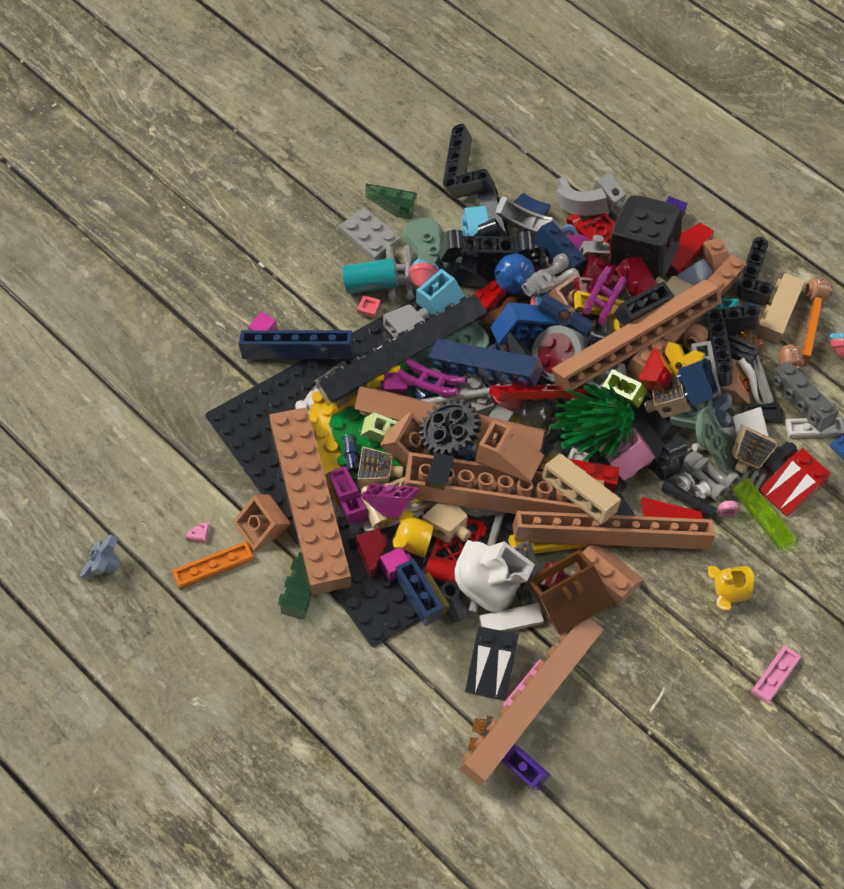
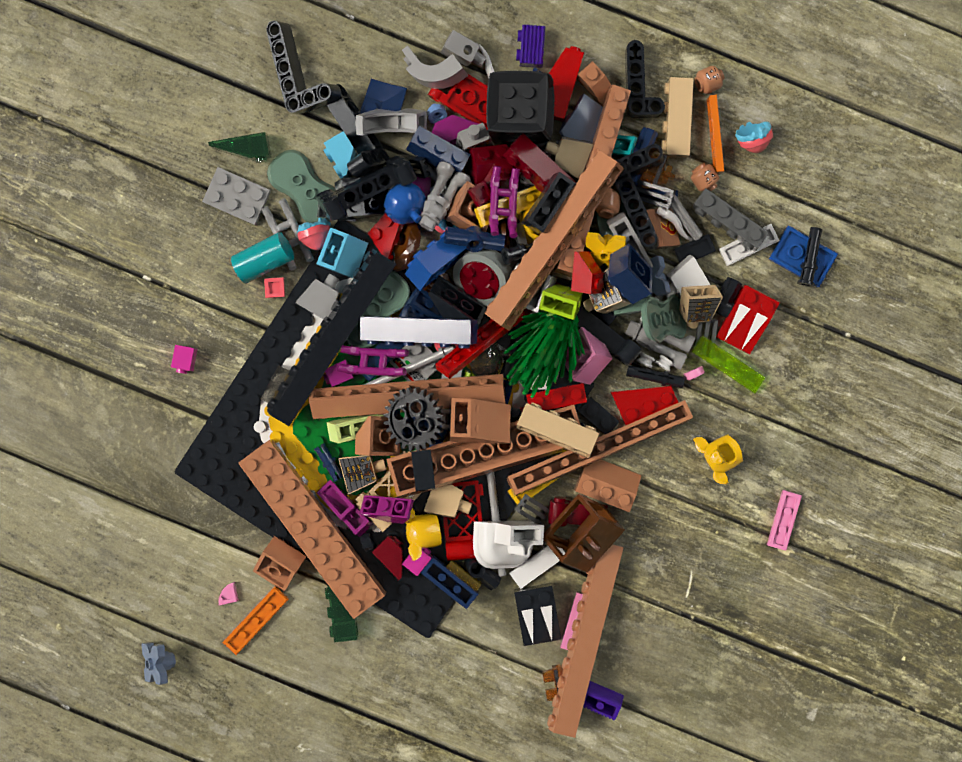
camera: 20 degrees left, 30 degrees up
dark blue brick [239,330,354,359] -> none

